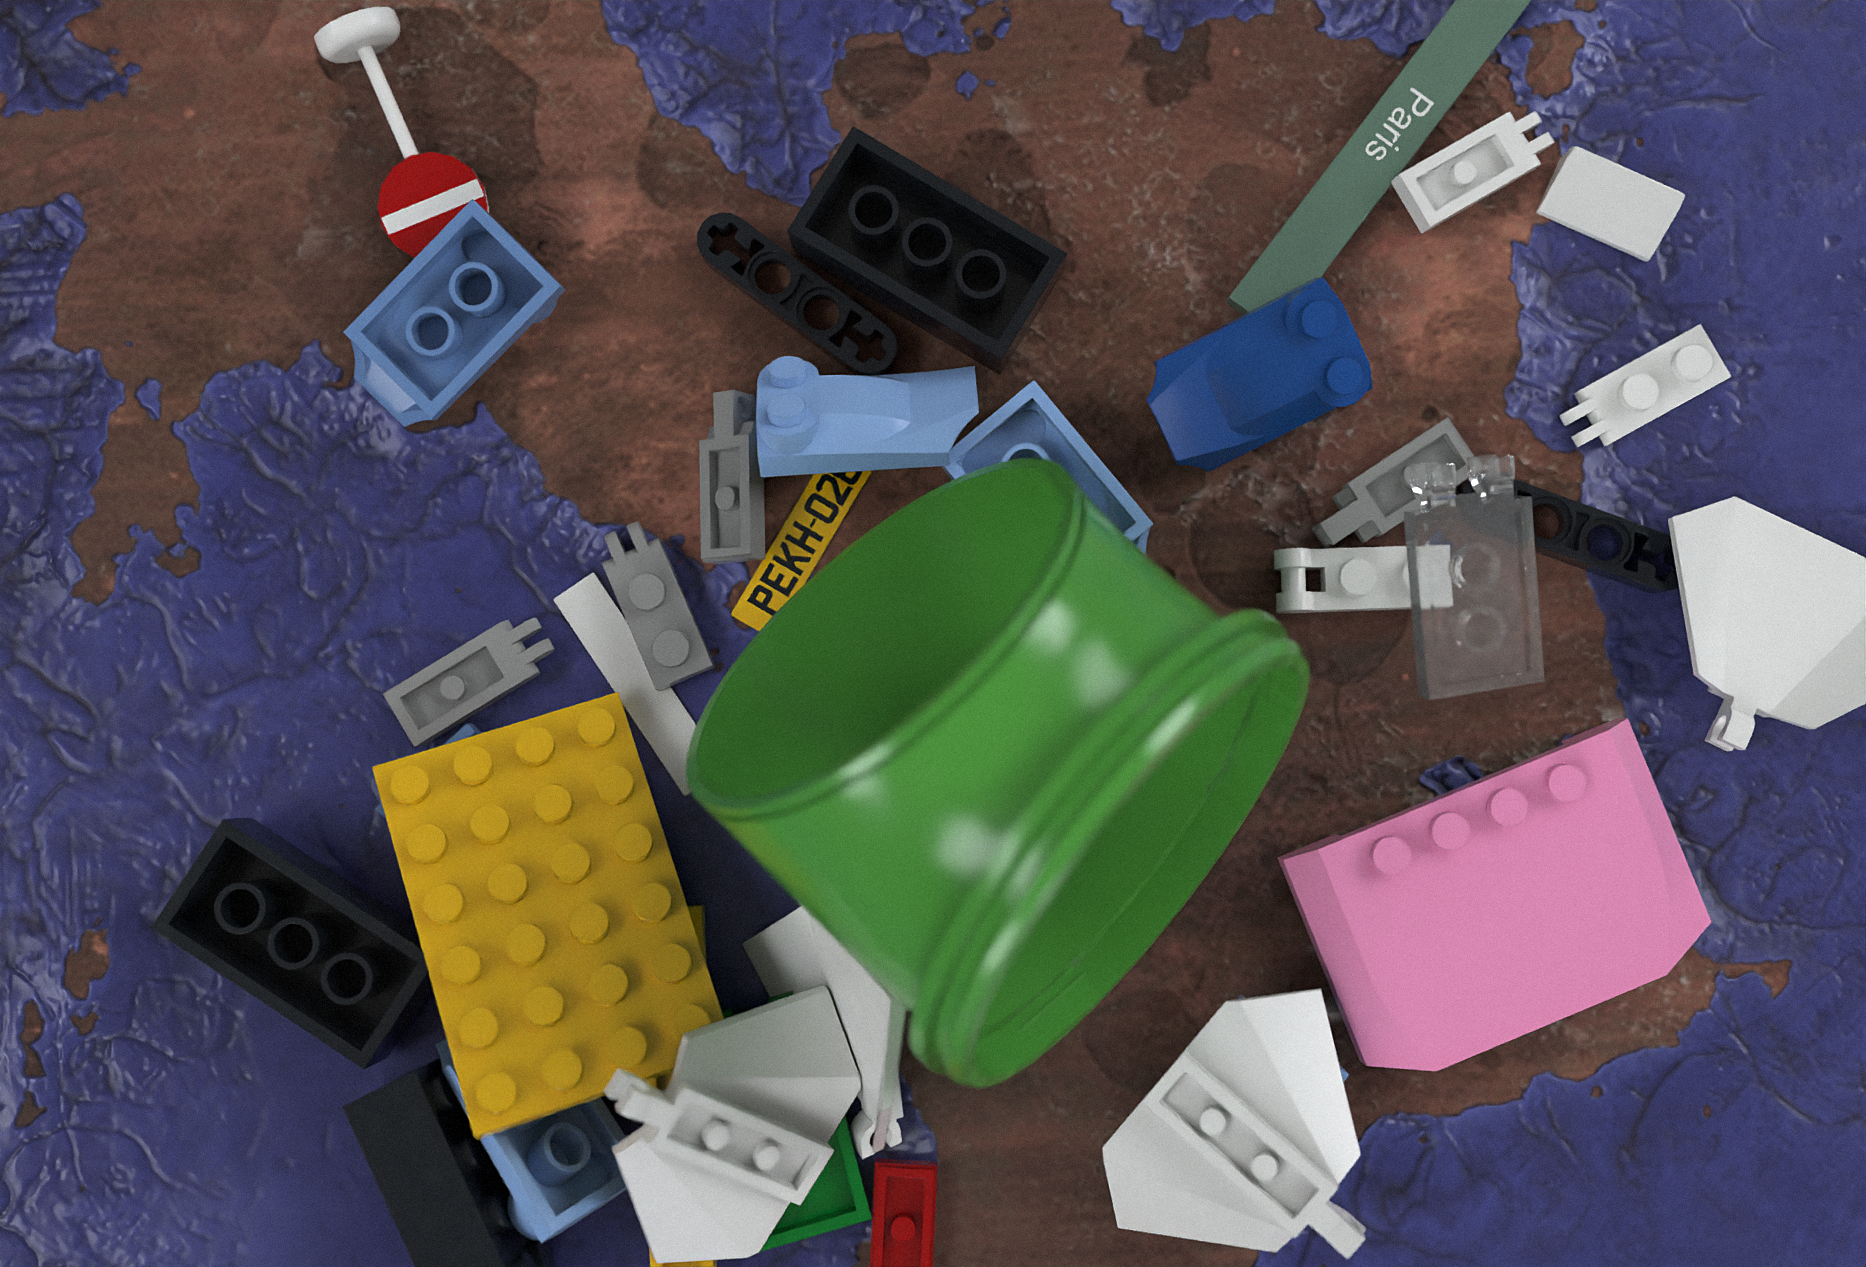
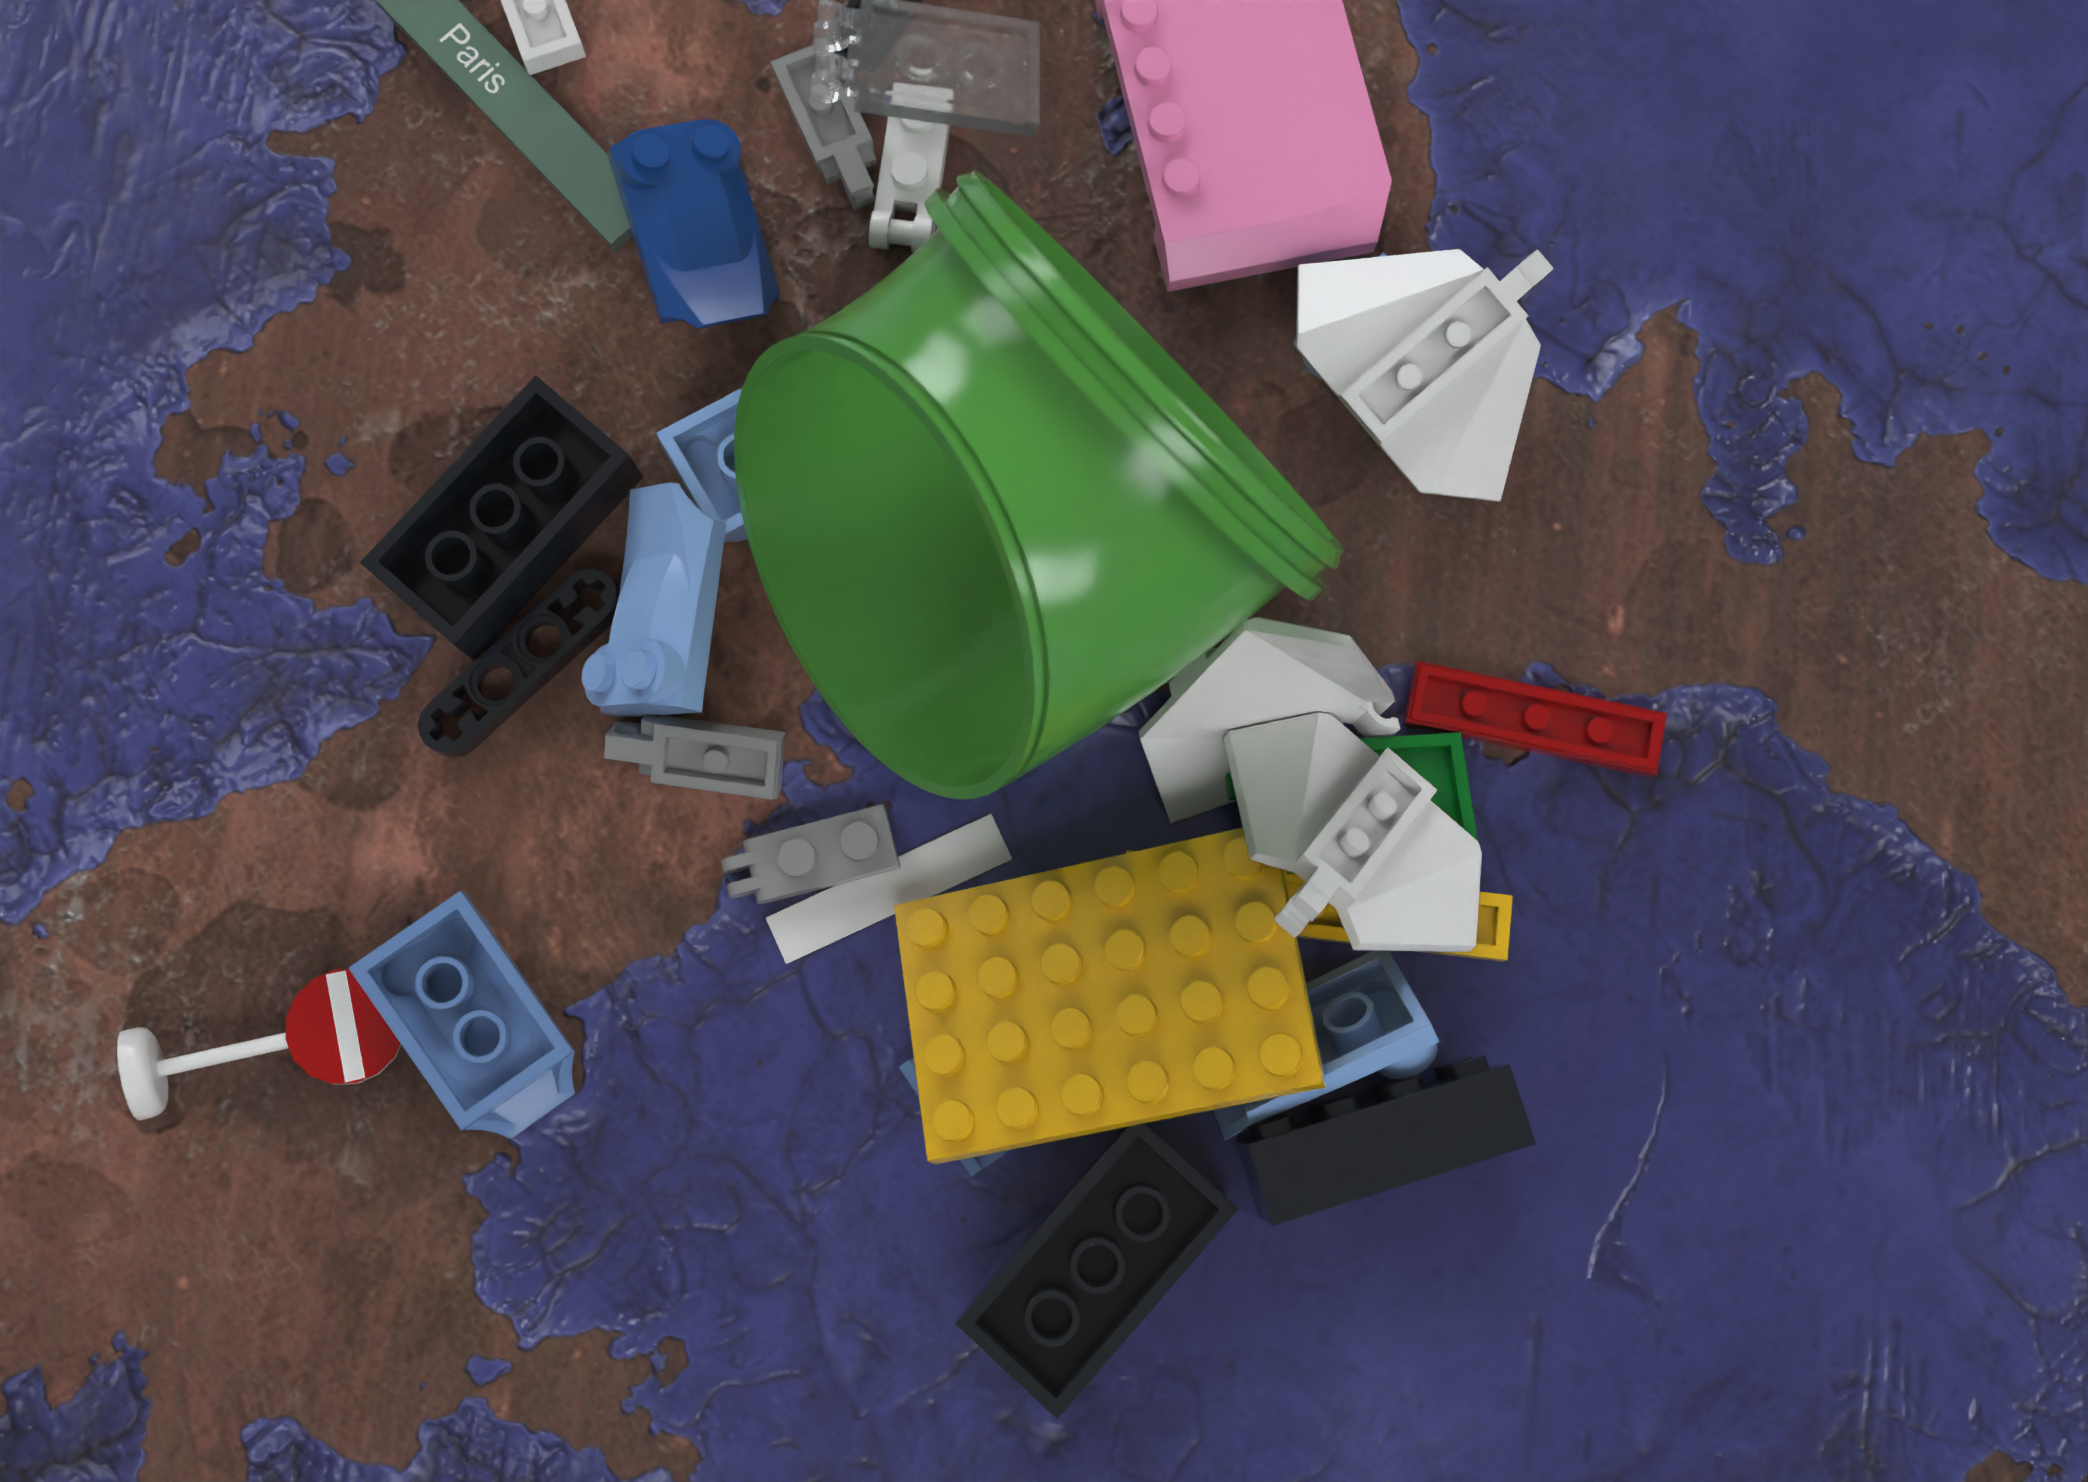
camera: 85 degrees left, 5 degrees down
light grey hinge [383,617,555,747] -> none
yellow sticker [731,470,872,631] -> none

